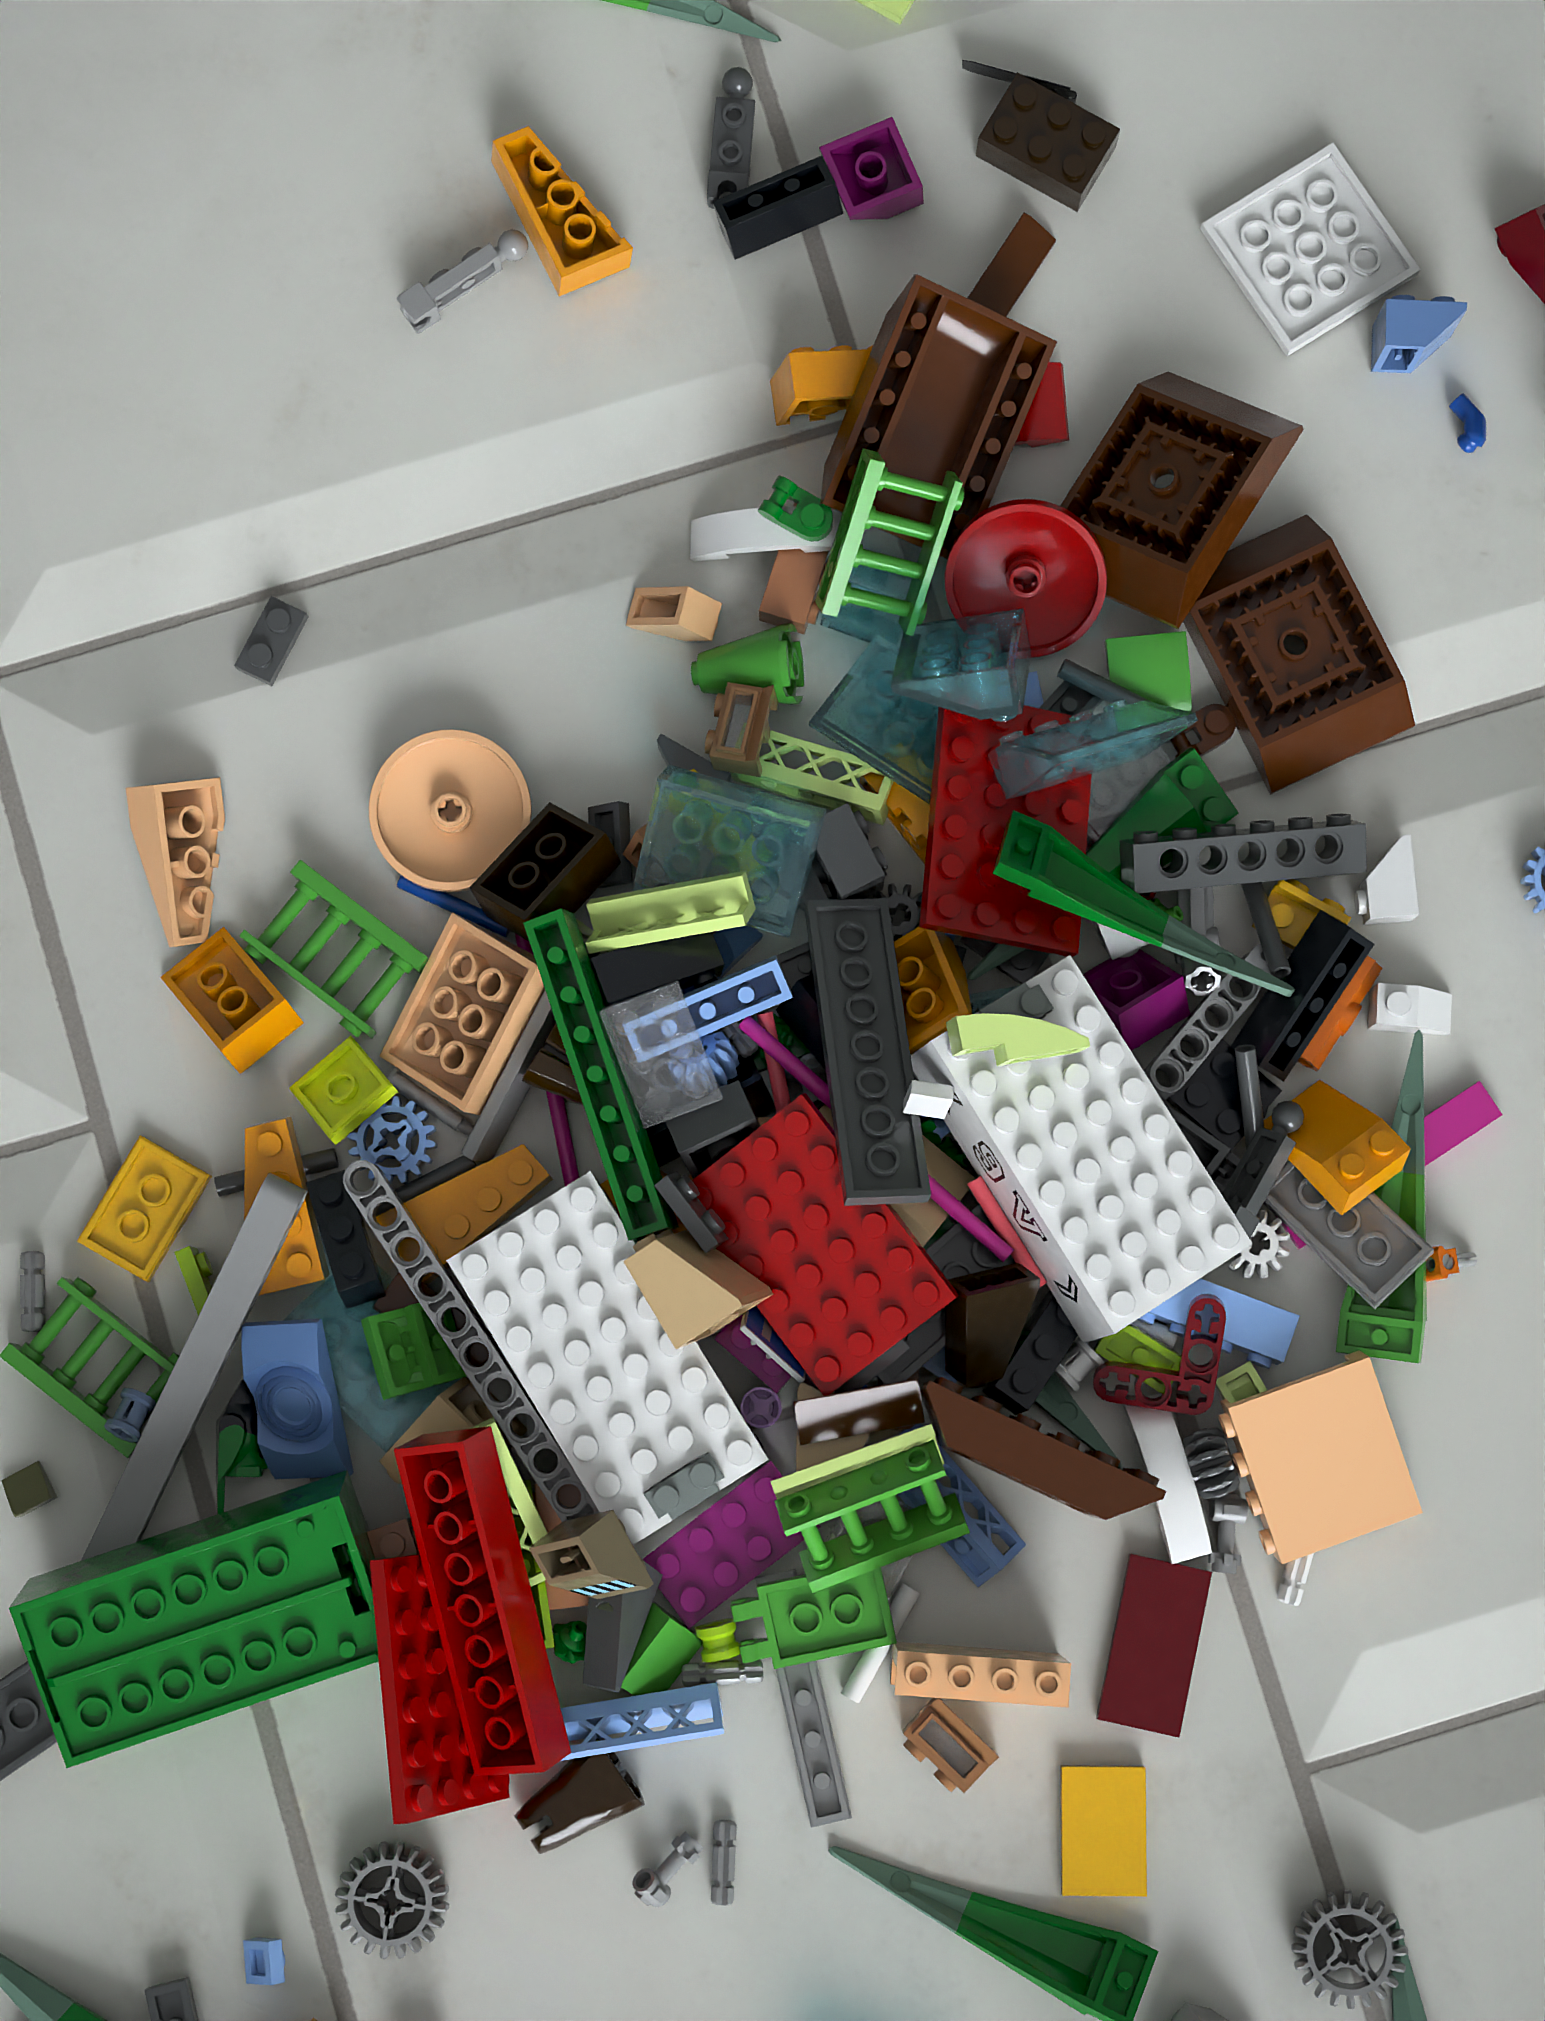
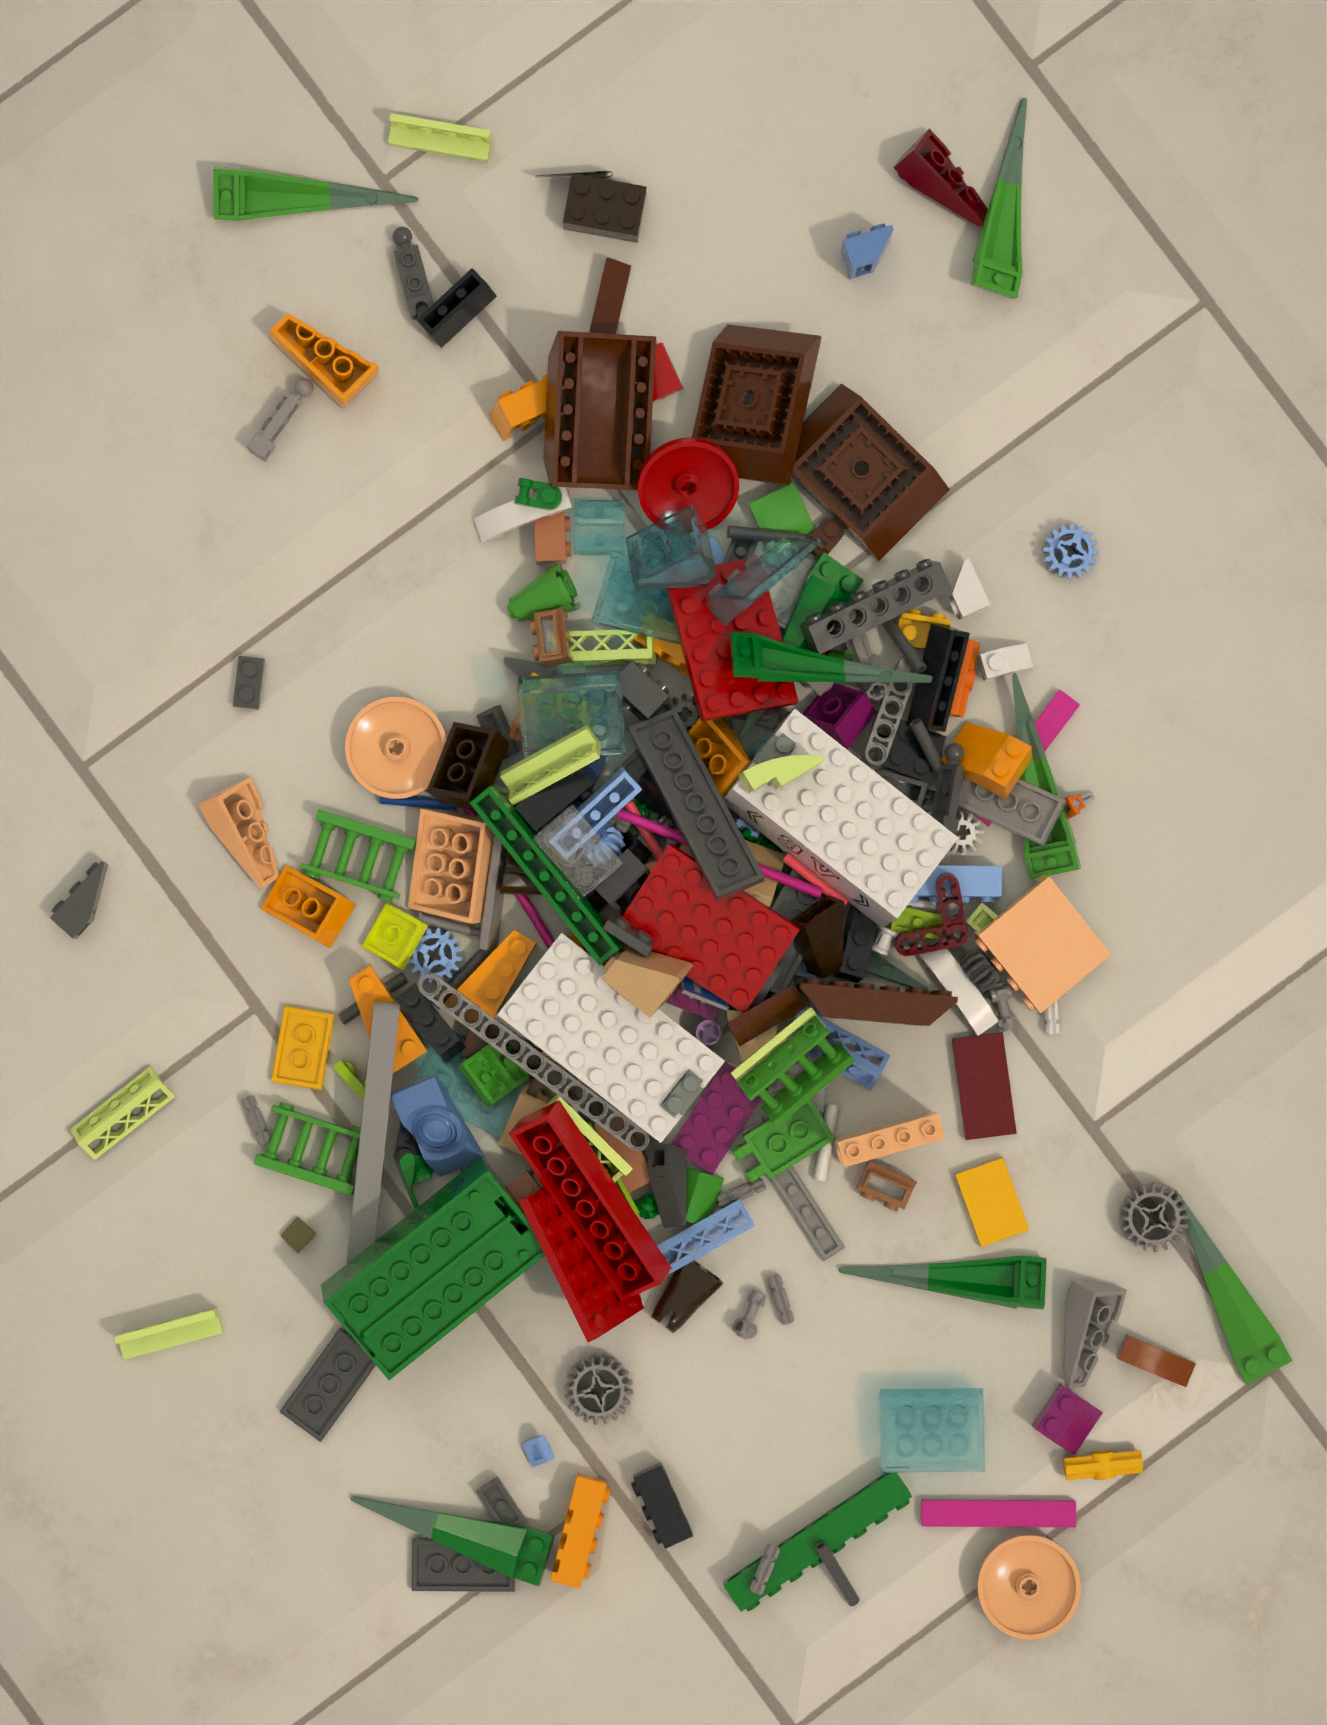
camera: 25 degrees left, 5 degrees up
sand blue bush [104,1388,156,1443] -> none
dark tan slope [529,1510,654,1599] -> none
light nougat slope [626,586,722,641] -> none
lime wheel [695,1618,741,1662] -> none
bright green fence [815,448,964,636] -> none
magenta slope [819,117,924,220] -> none
white tile [903,1080,954,1119] -> none
white plate [1200,143,1421,356] -> none
blue arm [1449,393,1486,453] -> none

